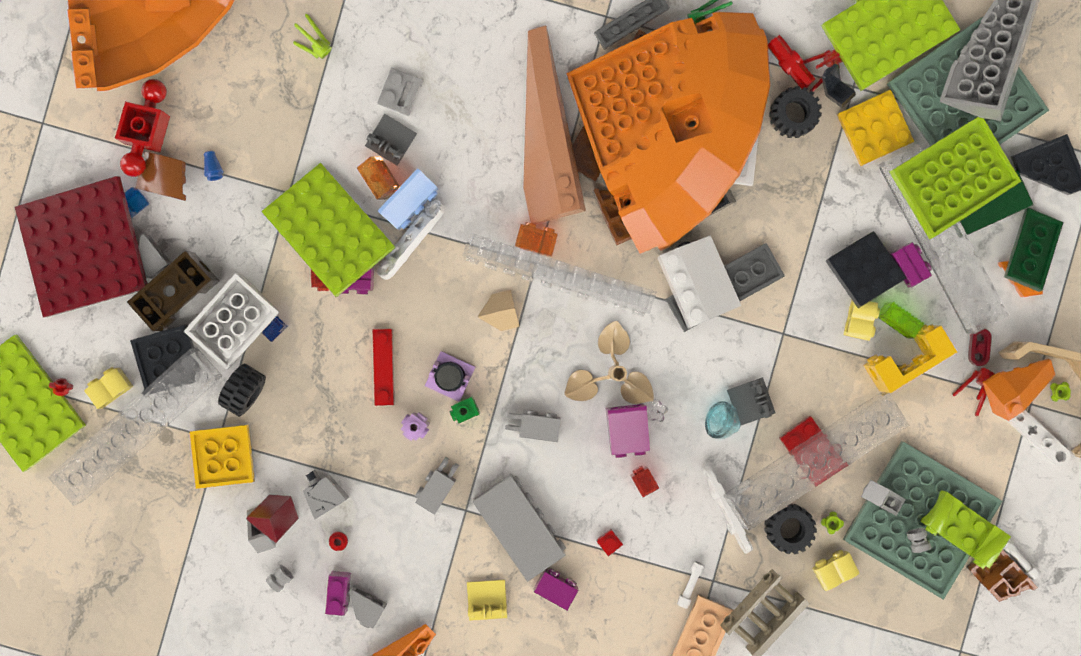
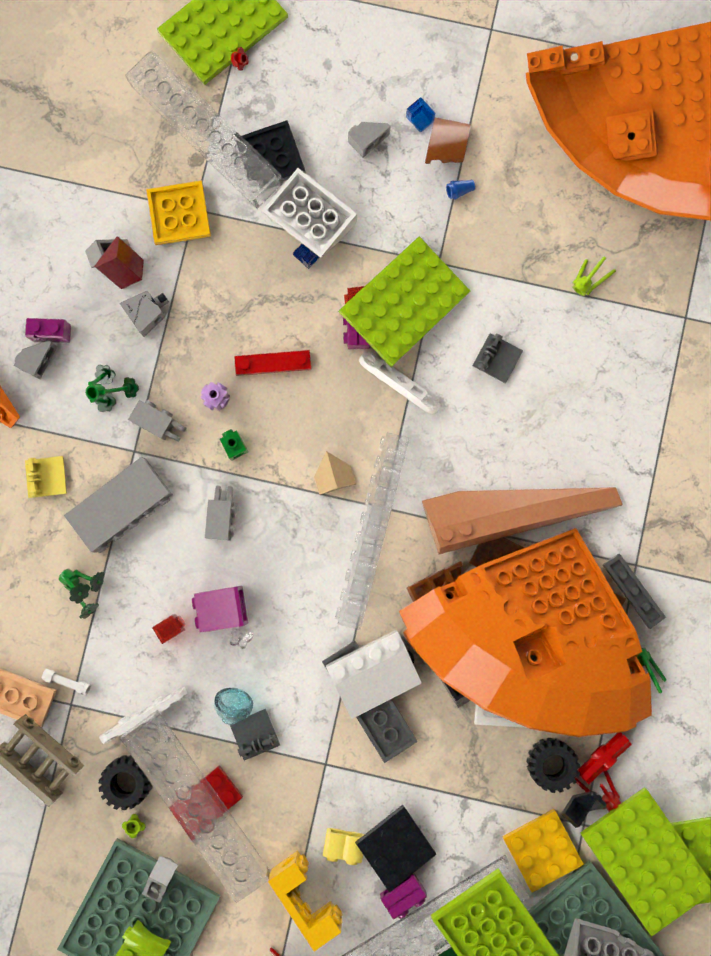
camera: 90 degrees right, 5 degrees down
dark red plate [15,176,148,318] -> none
light yellow brick [84,367,133,409] -> none
red brick [115,79,170,177] -> none
dark brown plate [127,250,220,331] -> none
black tyre [218,363,266,417] -> none
light grey wheel [266,565,293,592] -> none
red plate [329,532,348,551] -> none
clear orange brick [357,156,400,200] -> none
light grey plate [377,67,423,116] -> none
light blue slope [378,169,438,230] -> none
piece [425,351,476,402] -> none
clear orange brick [515,222,558,257] -> none
magenta brick [534,568,579,611] -> none
tan plant [564,321,654,404] -> none
red plate [596,529,623,557] -> none
light yellow brick [812,550,860,591] -> none
clear neon green brick [878,302,924,339] -> none
light grey wheel [906,528,932,553] -> none
none -> dark green plant [59,569,105,619]
none -> plant [85,364,139,412]

